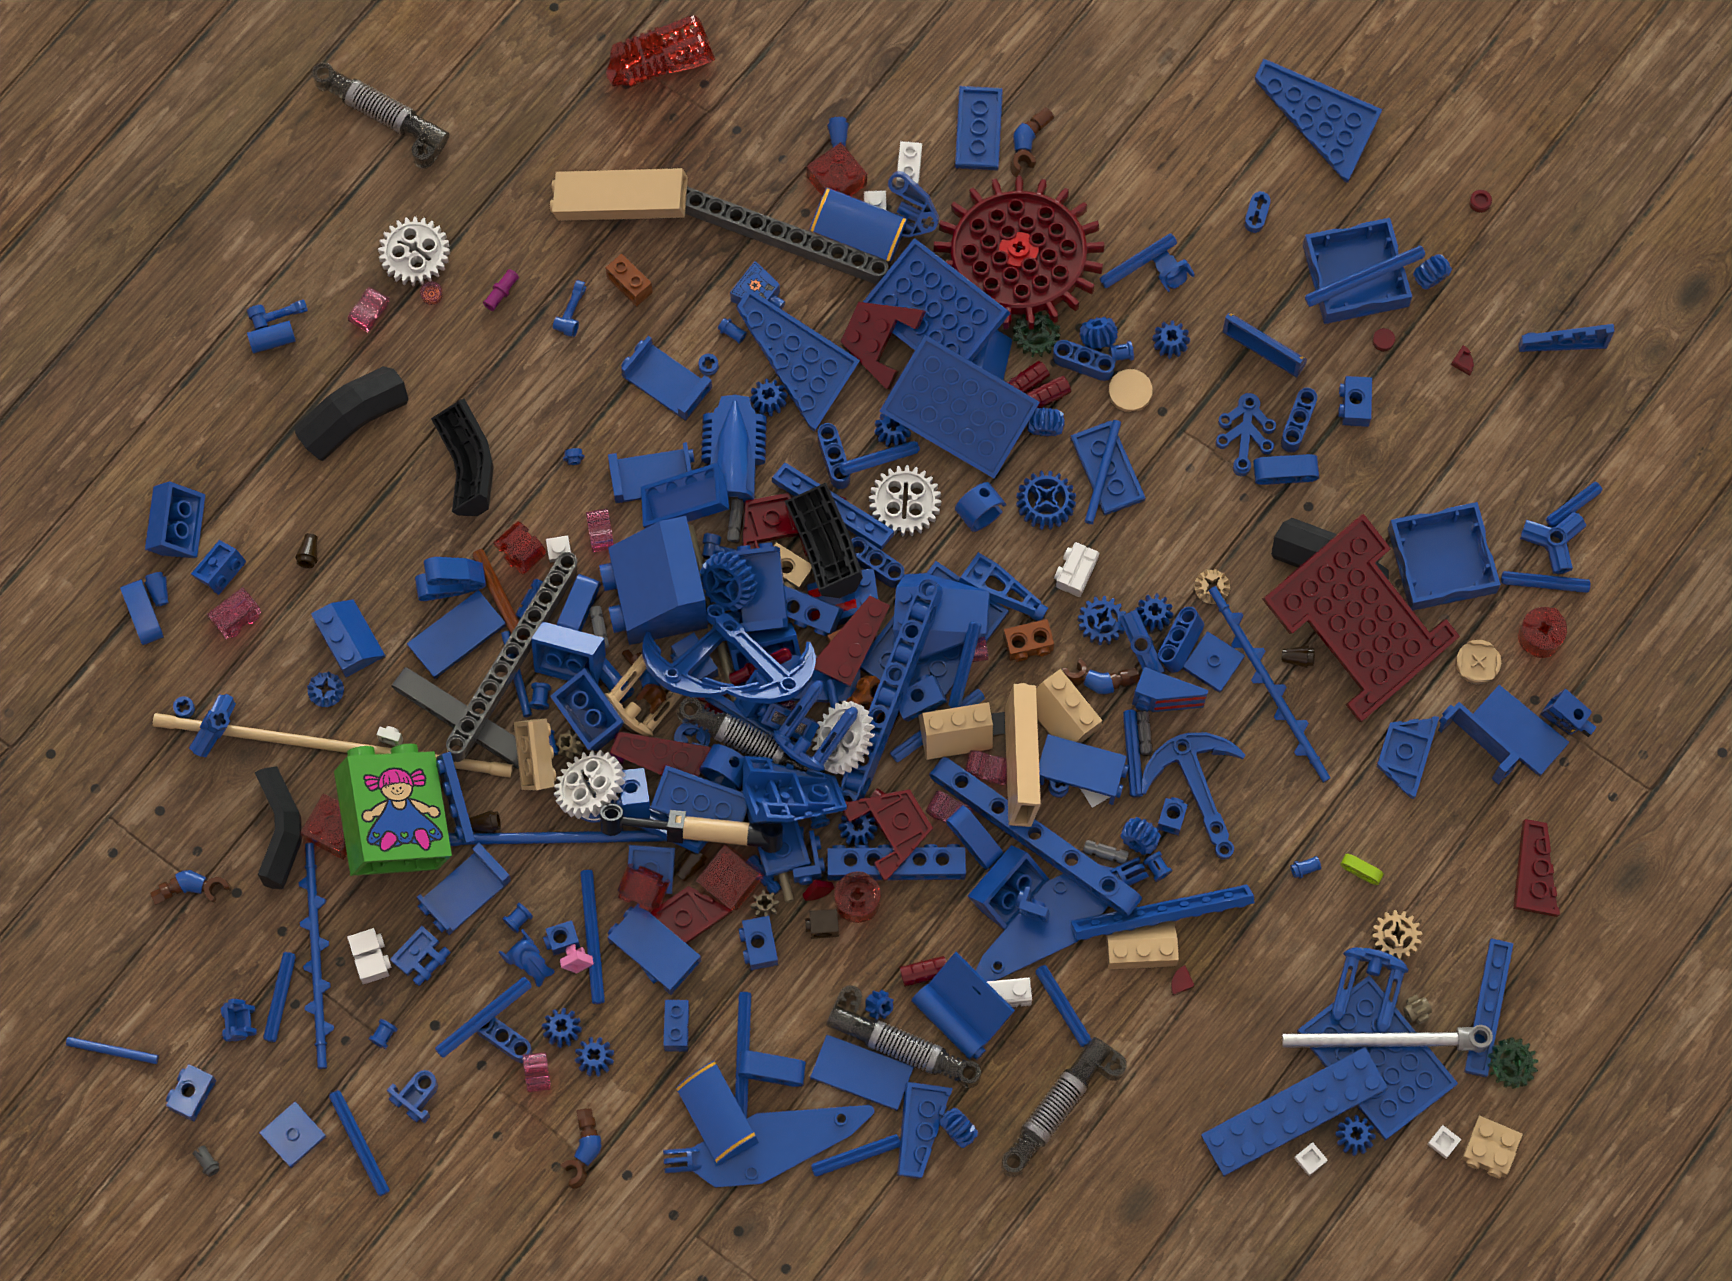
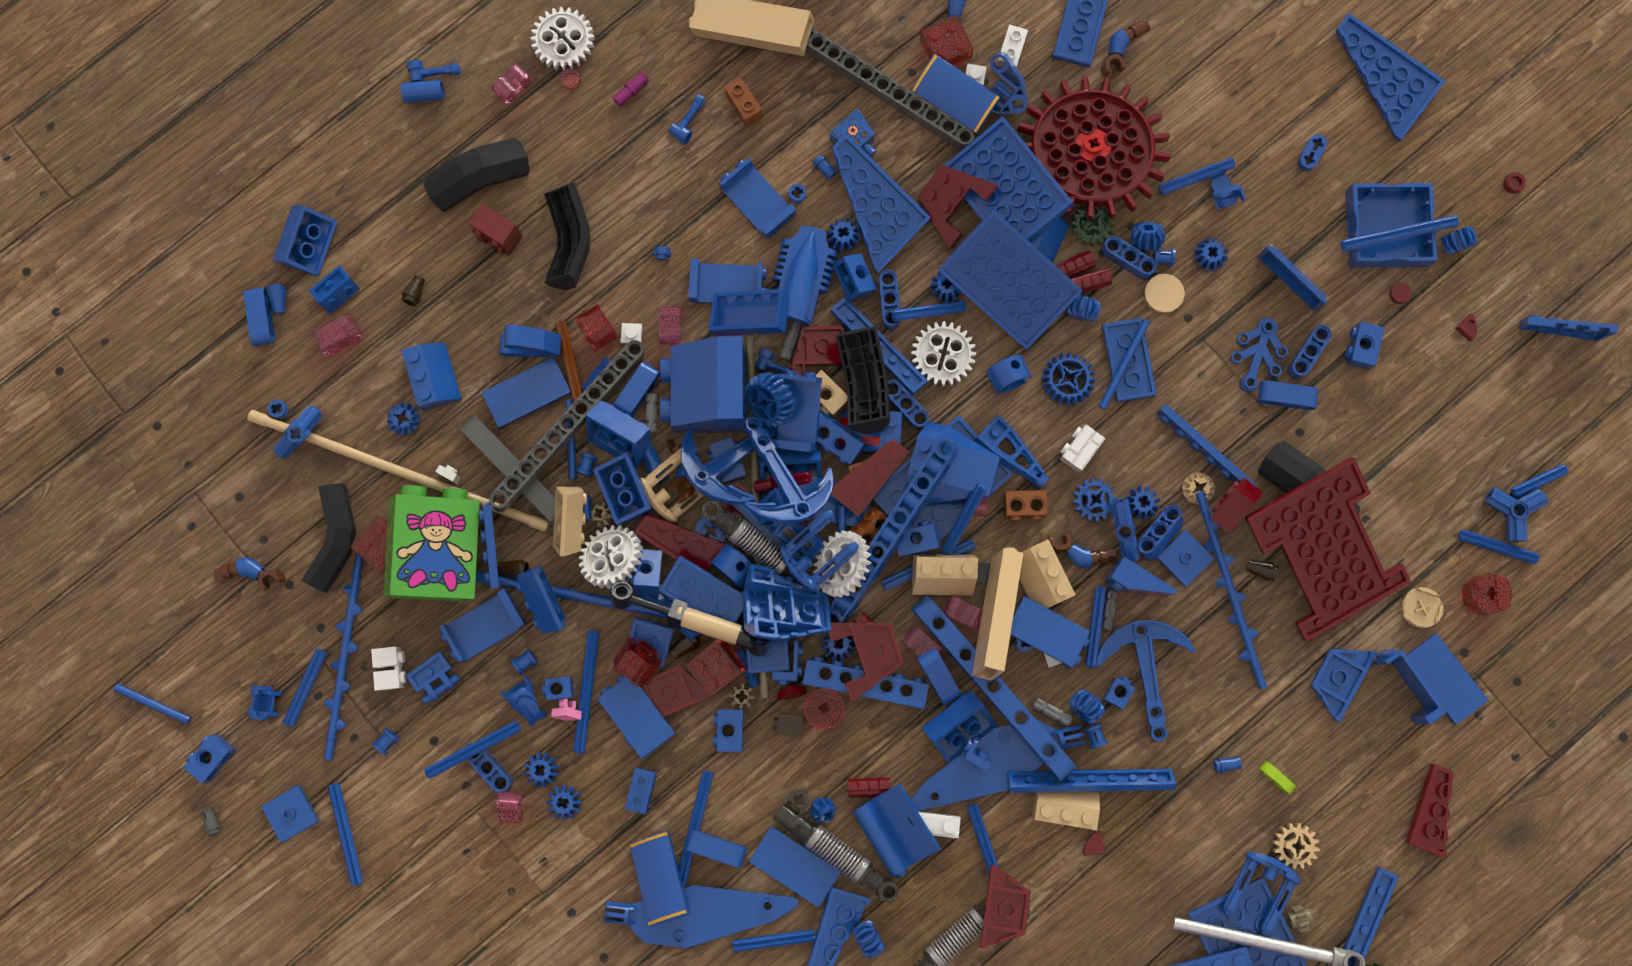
camera: 15 degrees right, 10 degrees up
blue pin [387,1070,438,1124] -> none
reddish brown piece [560,1108,601,1189] -> none
blue tile [1388,502,1500,611] -> none
blue torso [1540,689,1596,737] -> none
none -> dark red brick [469,204,523,255]
none -> blue slope [515,565,567,634]
none -> blue brick [833,253,877,301]
none -> dark red wing [979,864,1031,949]
none -> blue plate [1157,404,1258,487]
none -> dark red brick [1210,478,1263,534]

